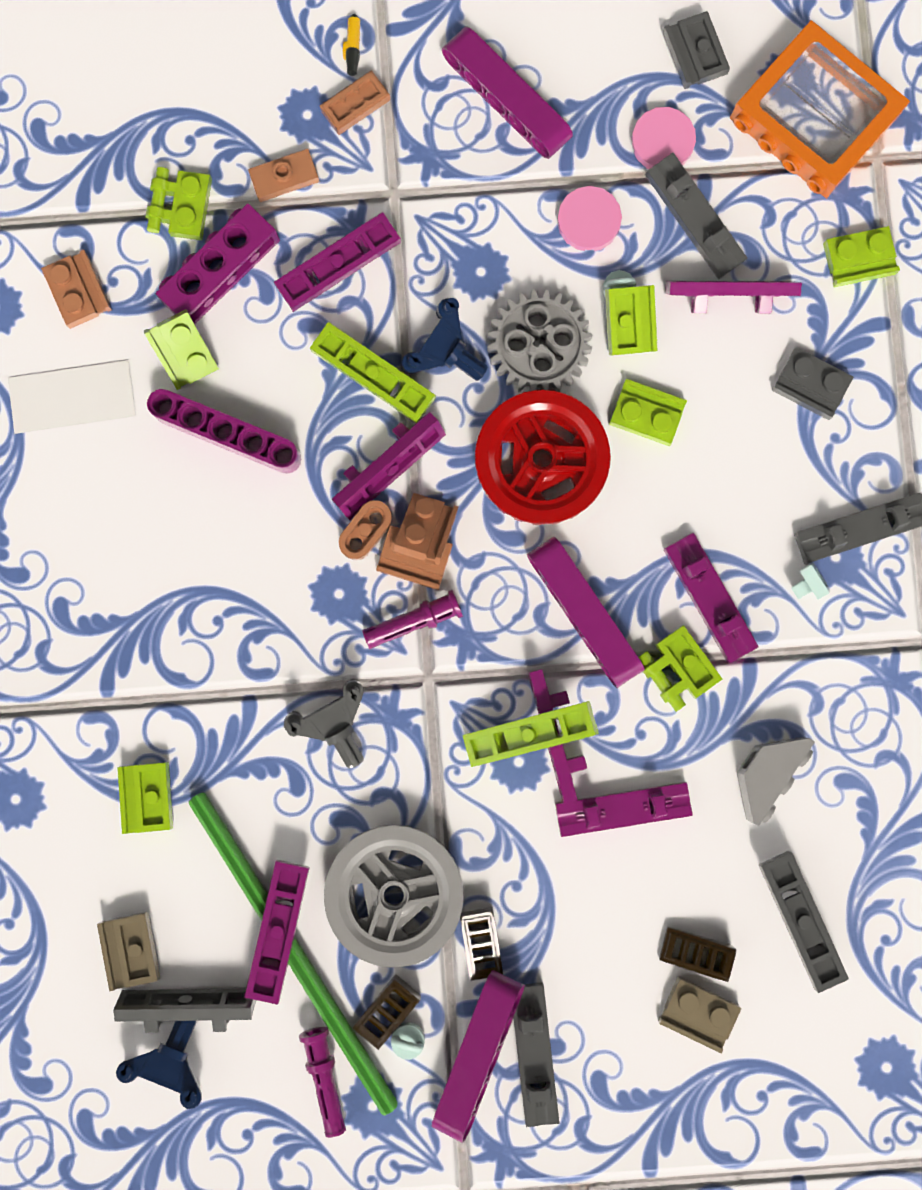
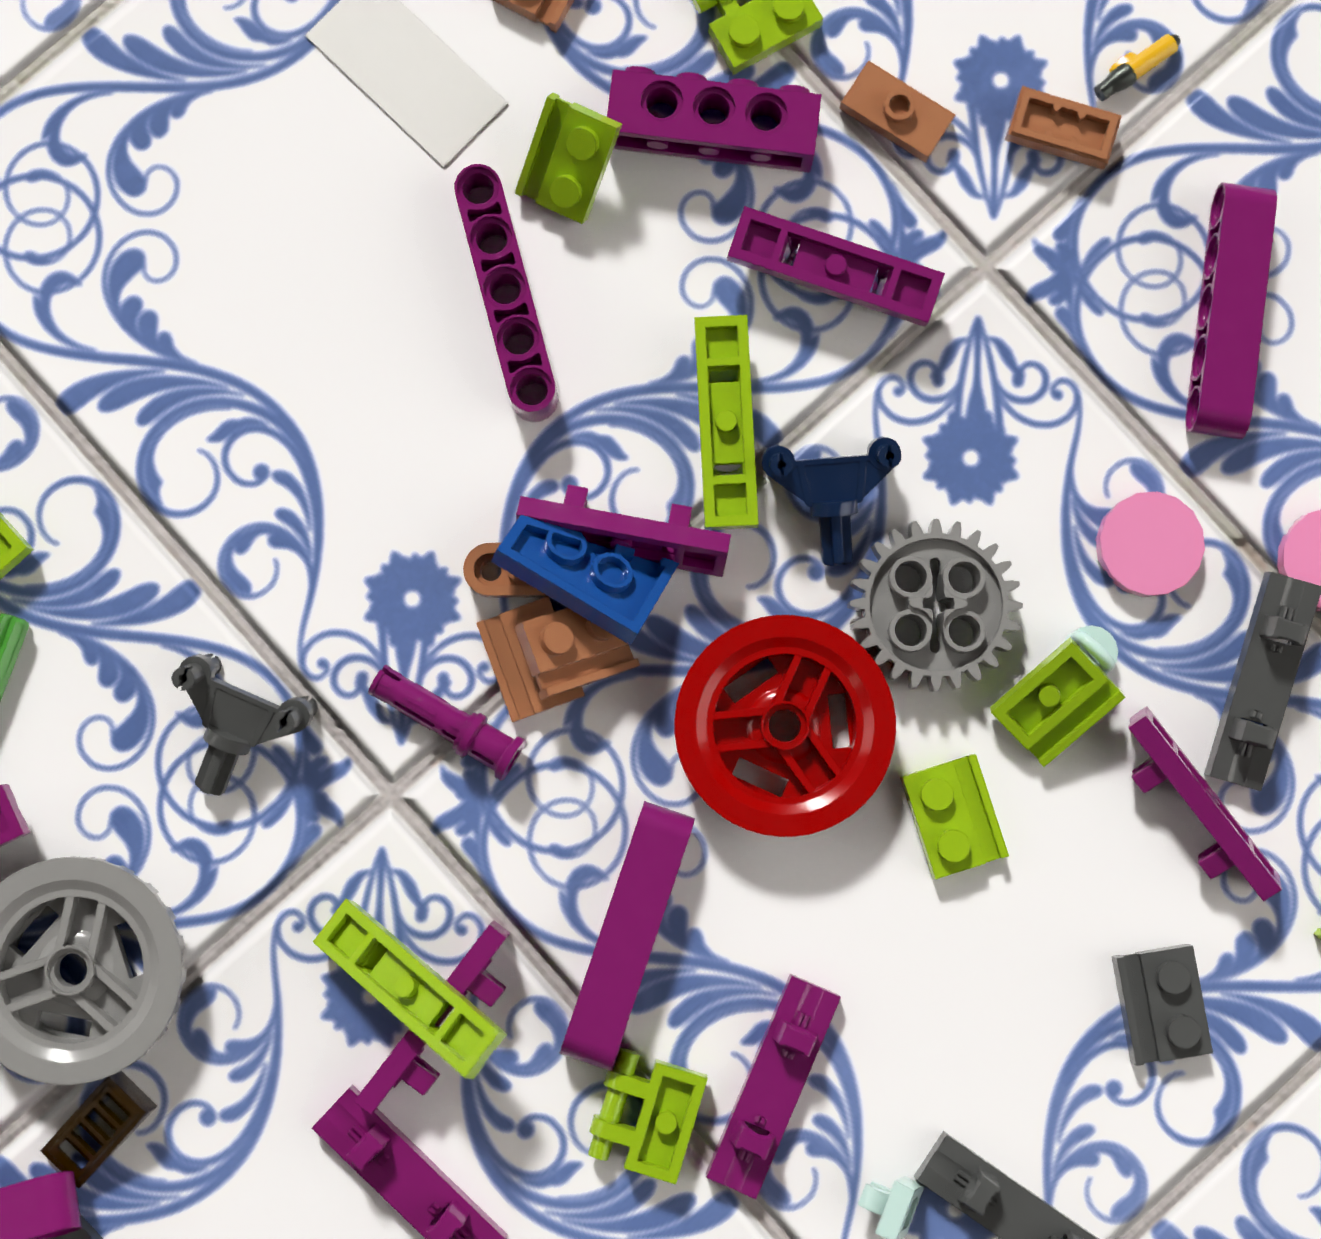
camera: 45 degrees right, 0 degrees up
none -> blue wing [491,515,679,645]

